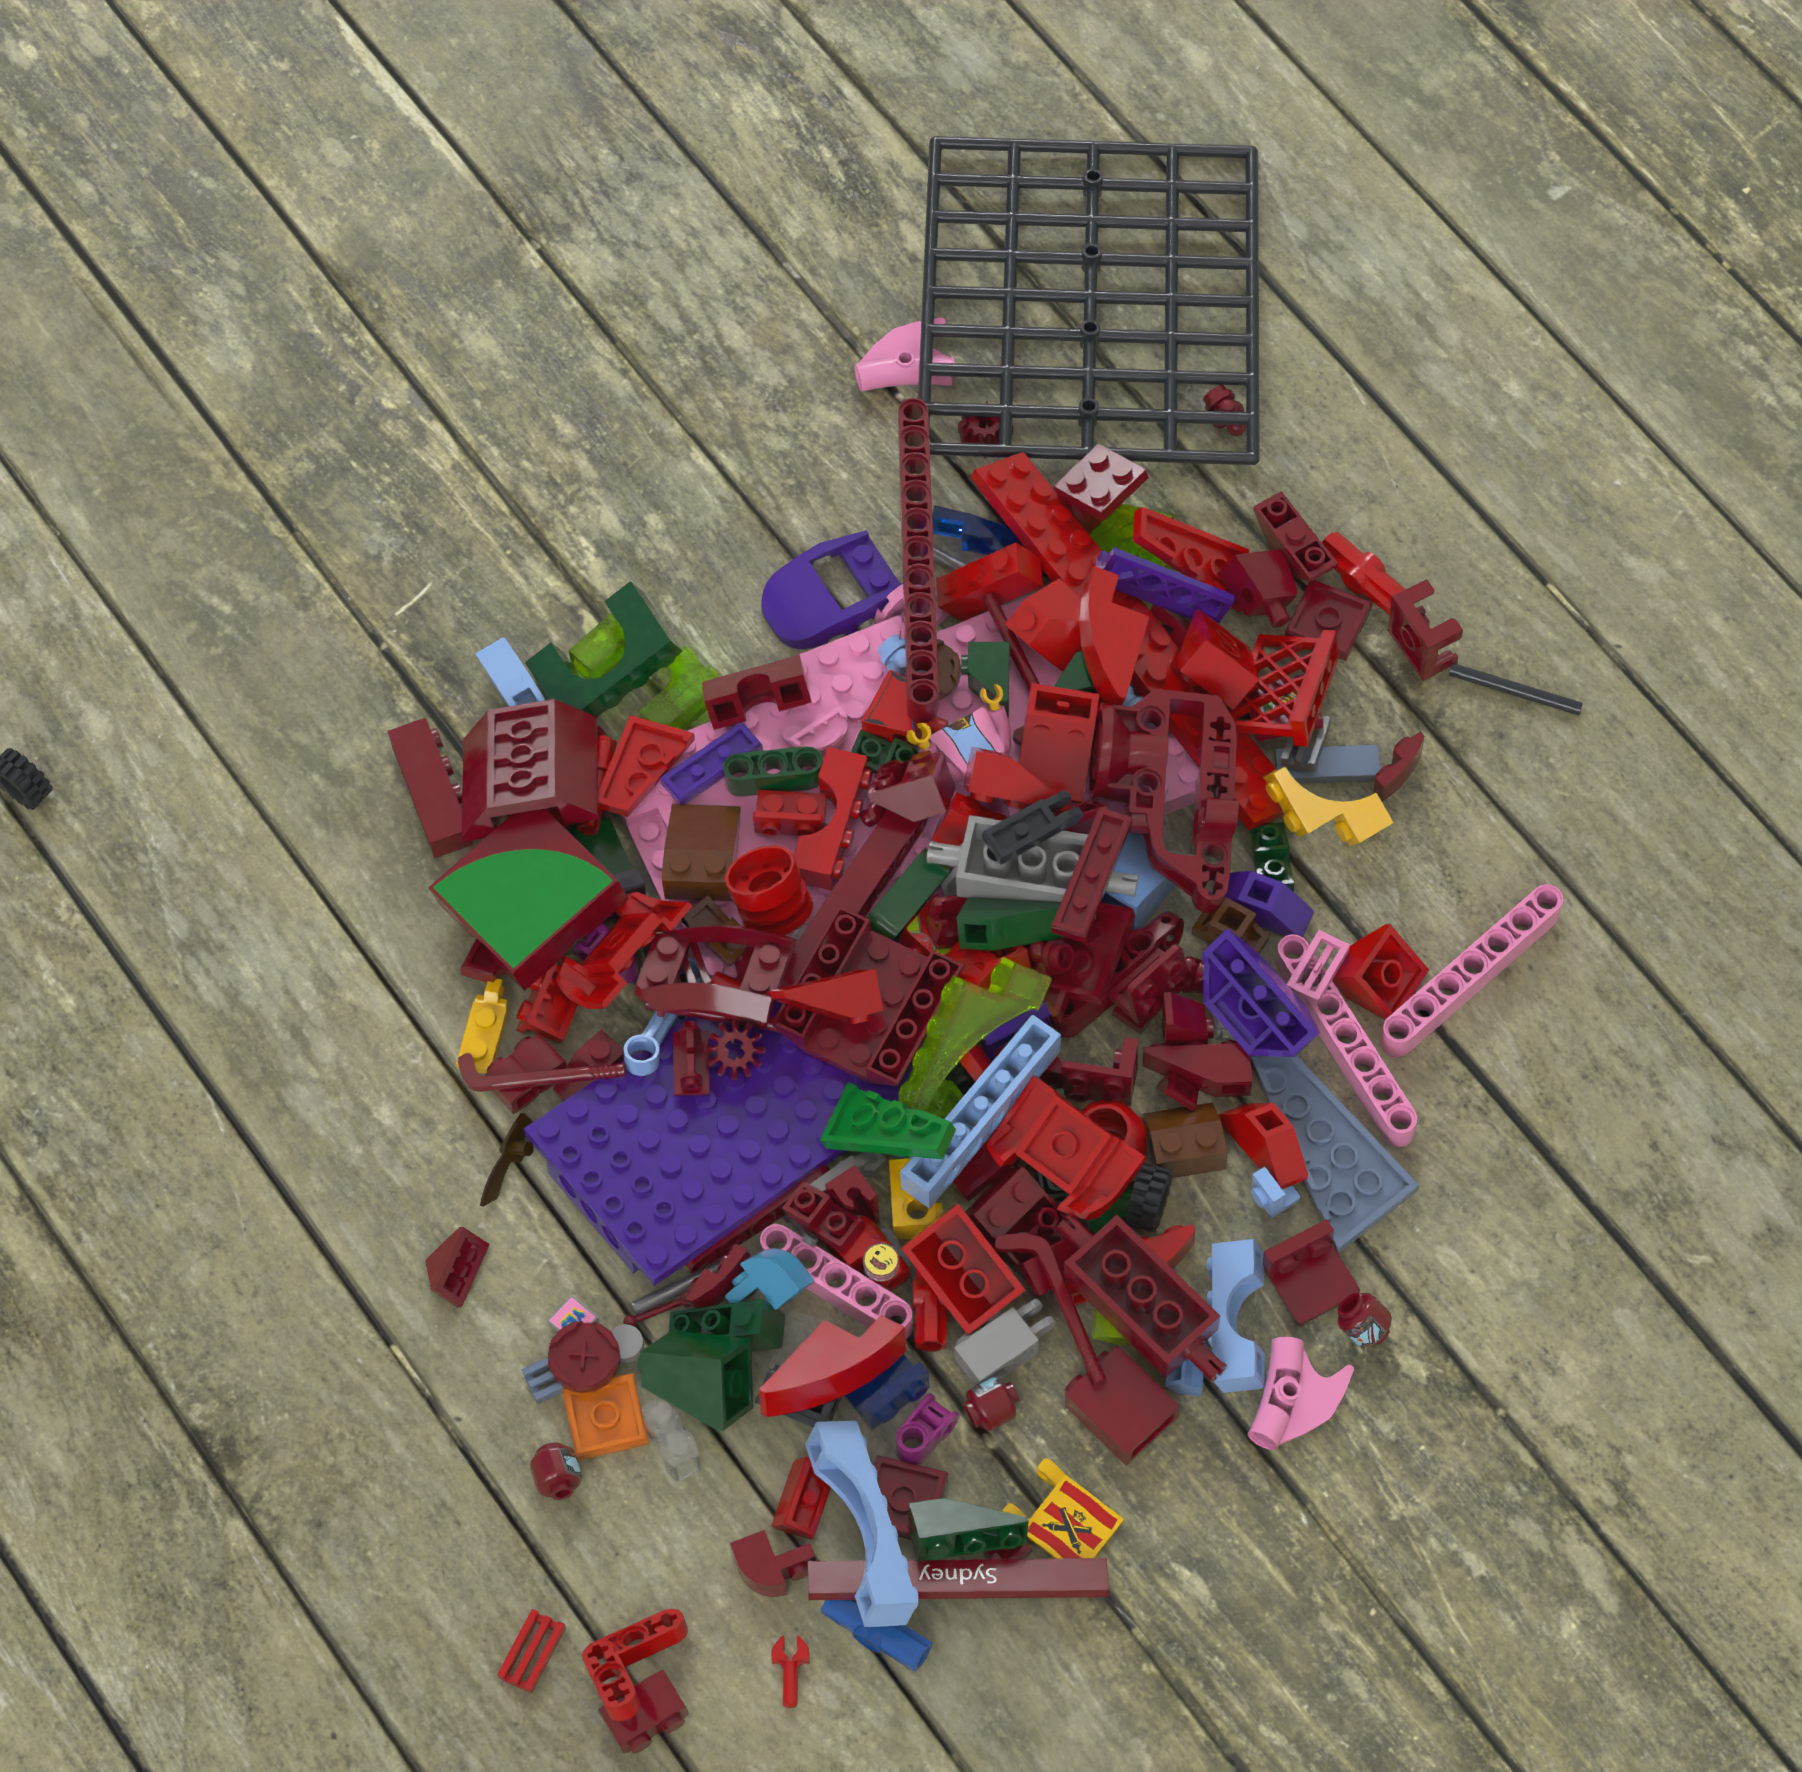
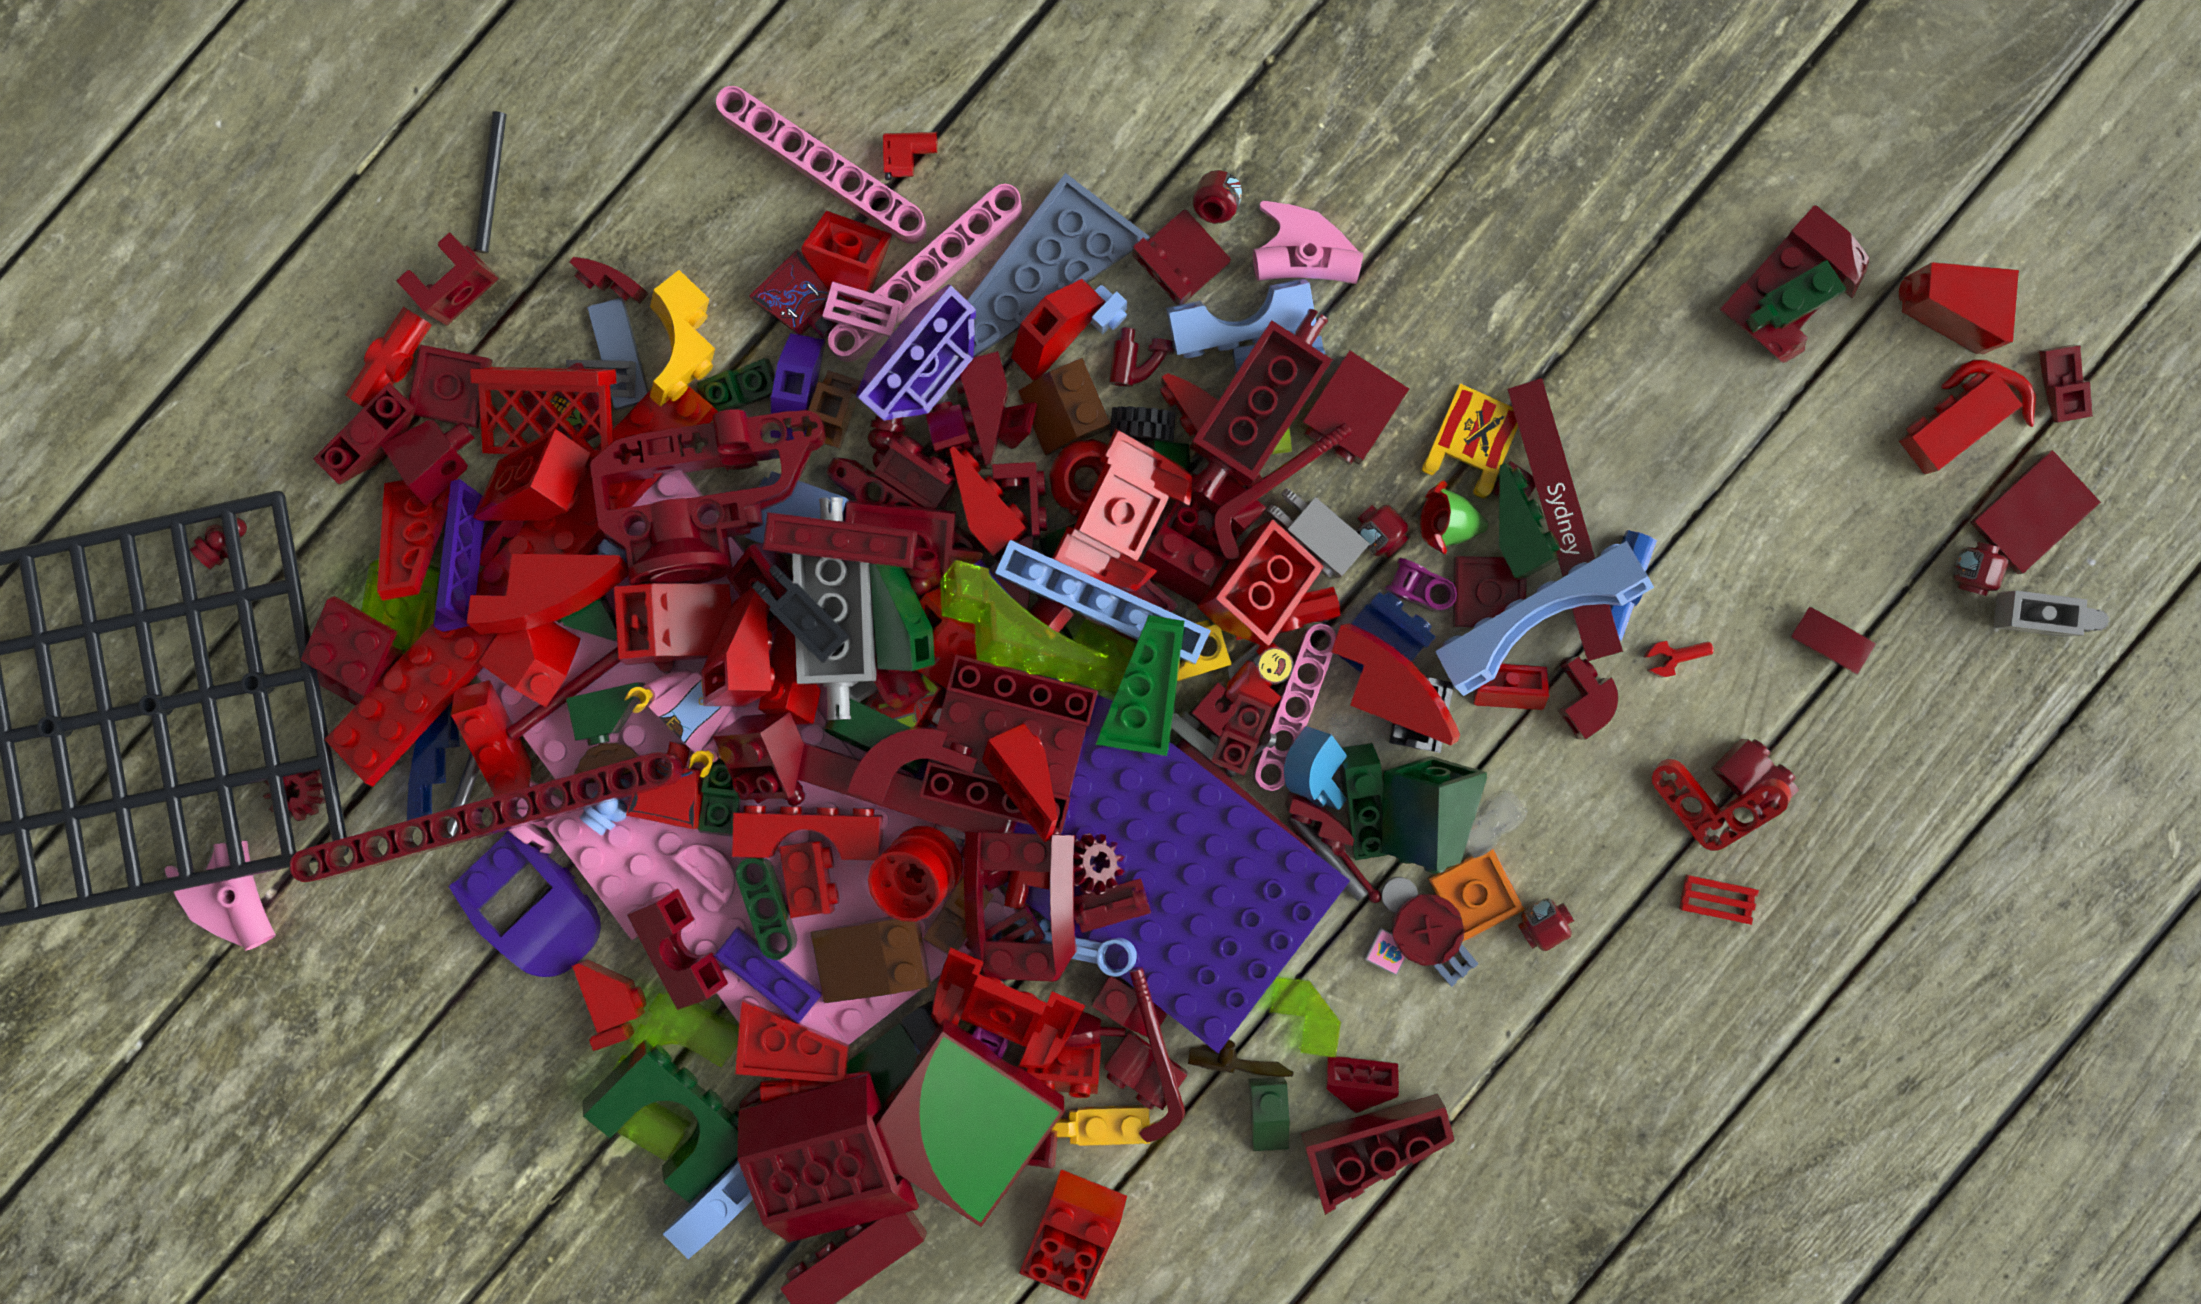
camera: 100 degrees left, 25 degrees up
none -> red slope [572,959,646,1033]
none -> red tile [589,1022,635,1051]
none -> dark red torso [749,249,838,339]
none -> dark red arch [847,727,978,804]
none -> red piece [883,132,938,180]
none -> red slope [950,446,1029,561]
none -> red slope [1019,1169,1127,1300]
none -> dark red hand [1065,1012,1126,1048]
none -> dark red plant [1109,327,1175,387]
none -> dark green slope [1248,1077,1290,1151]
none -> clear neon green tile [1269,976,1341,1057]
none -> dark red wedge [1301,1093,1455,1215]
none -> hat [1420,480,1489,555]

